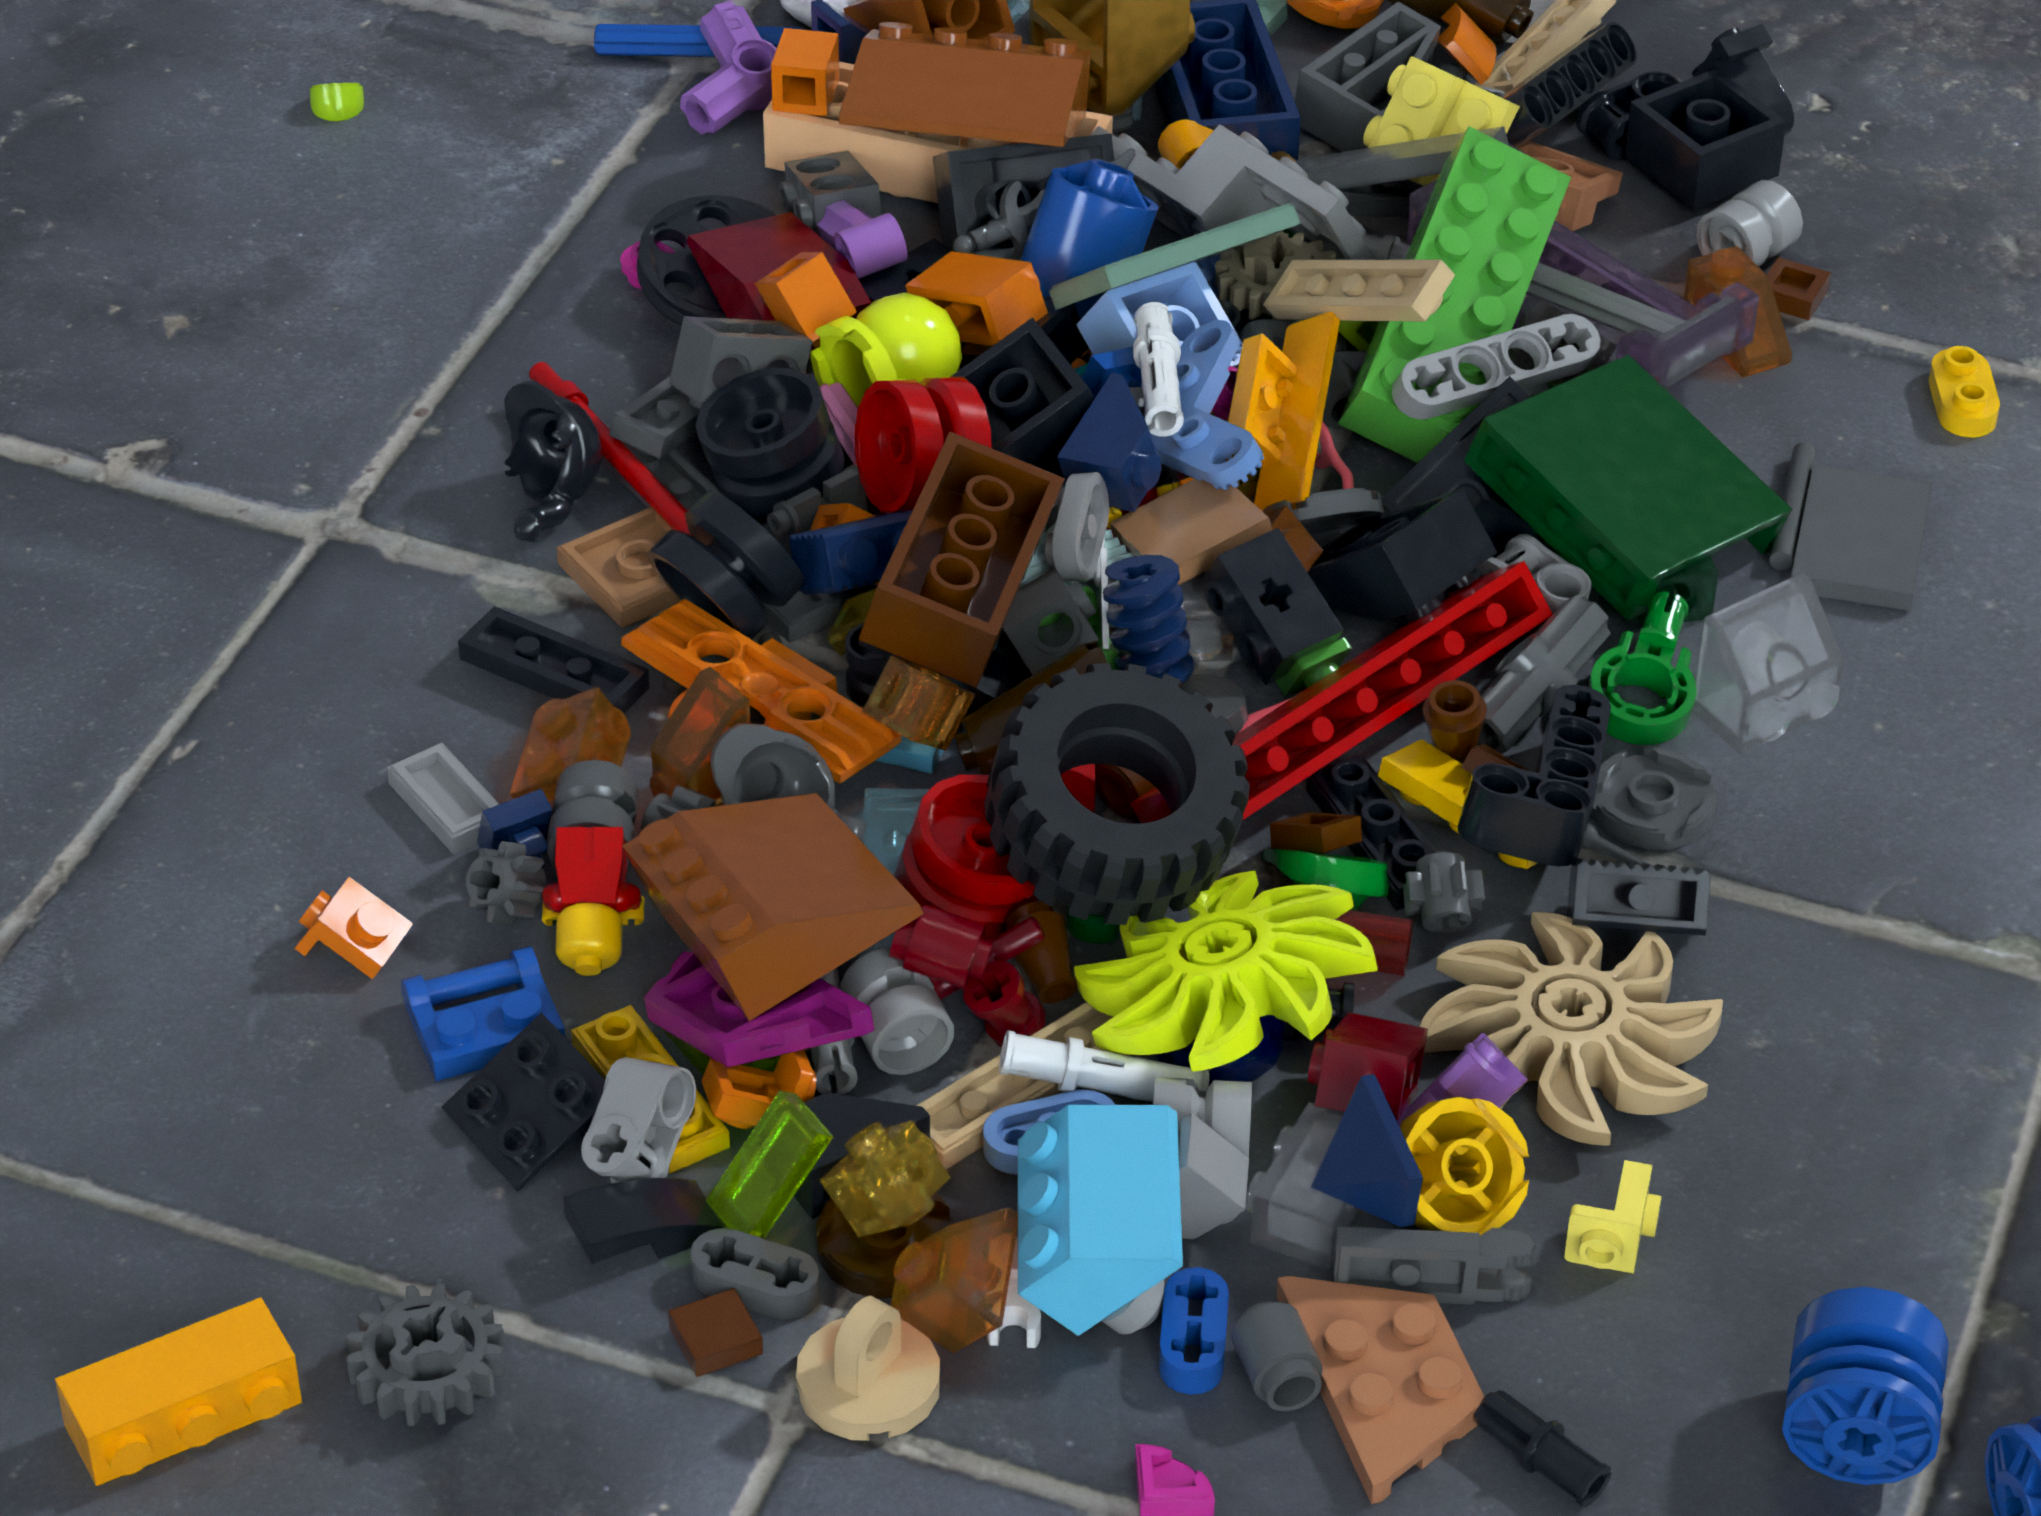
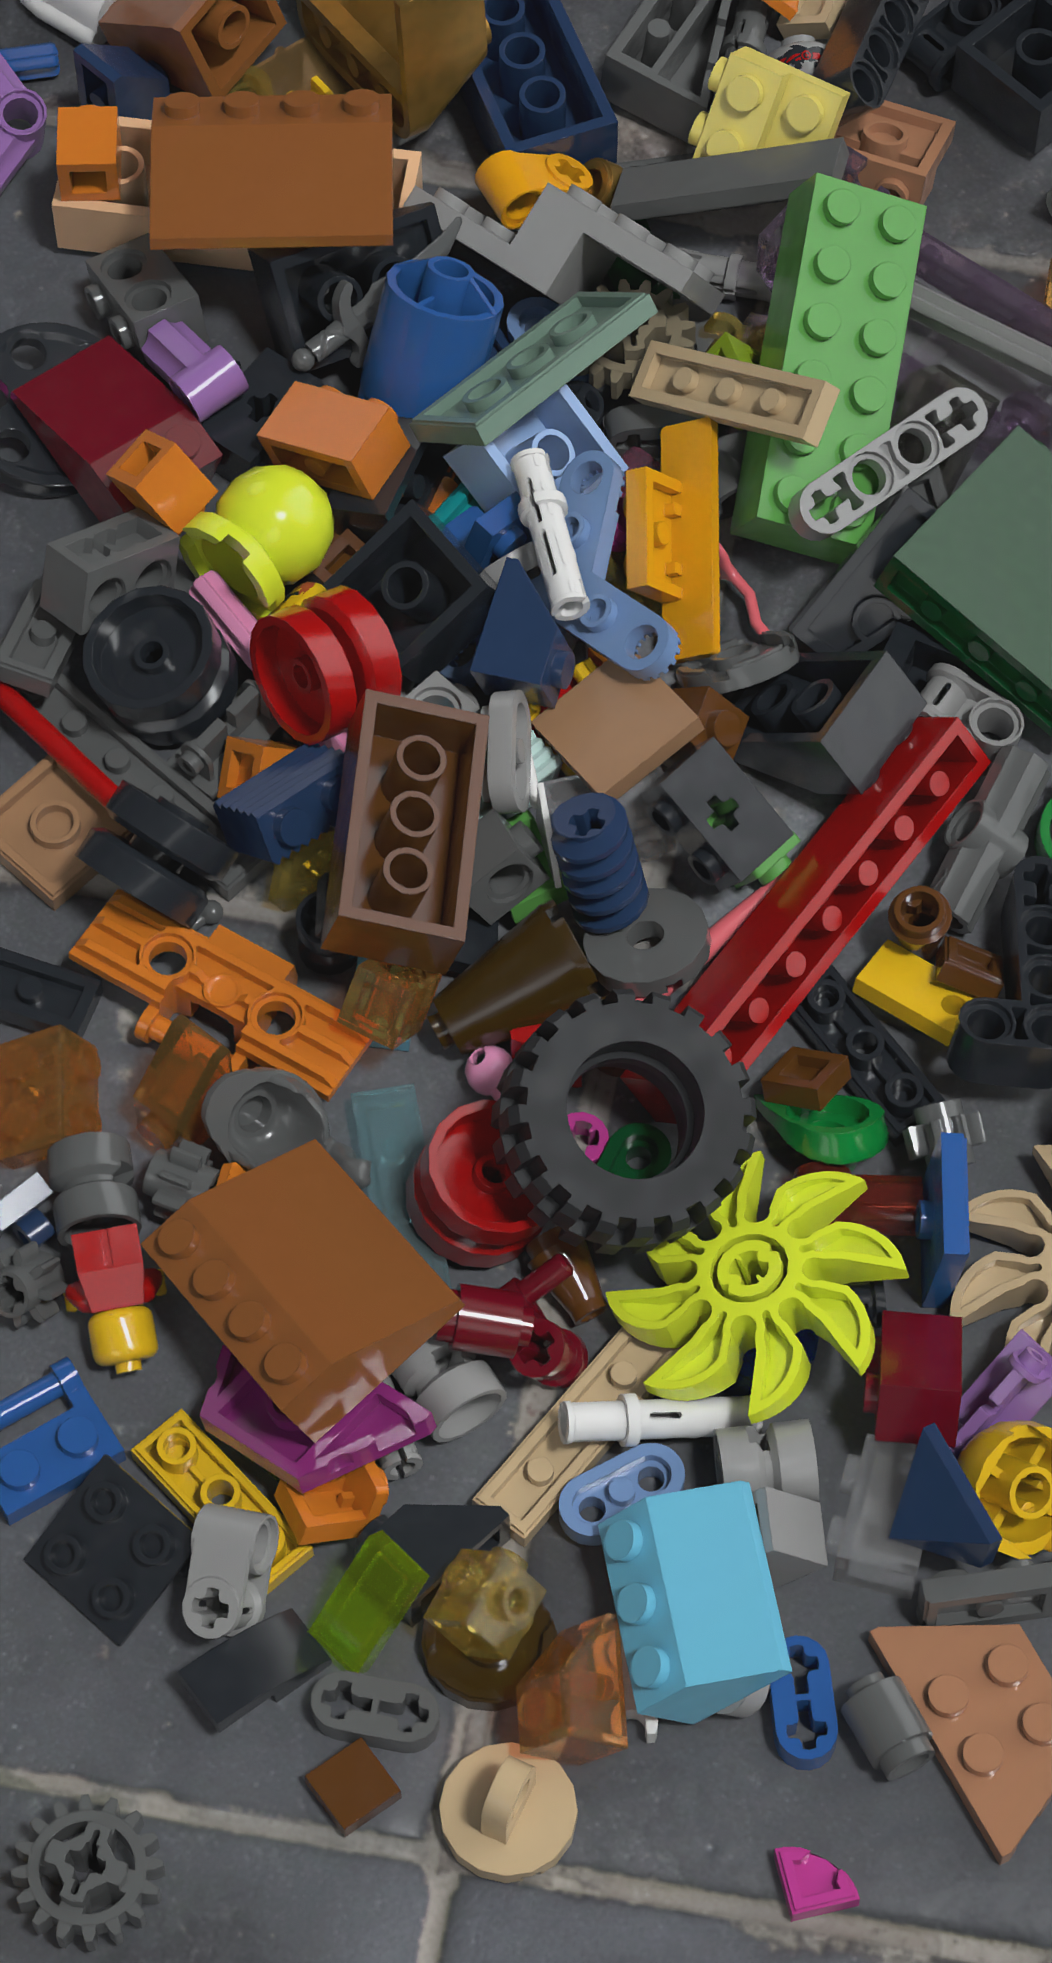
camera: 10 degrees left, 20 degrees up
none -> blue plate [915,1132,970,1309]

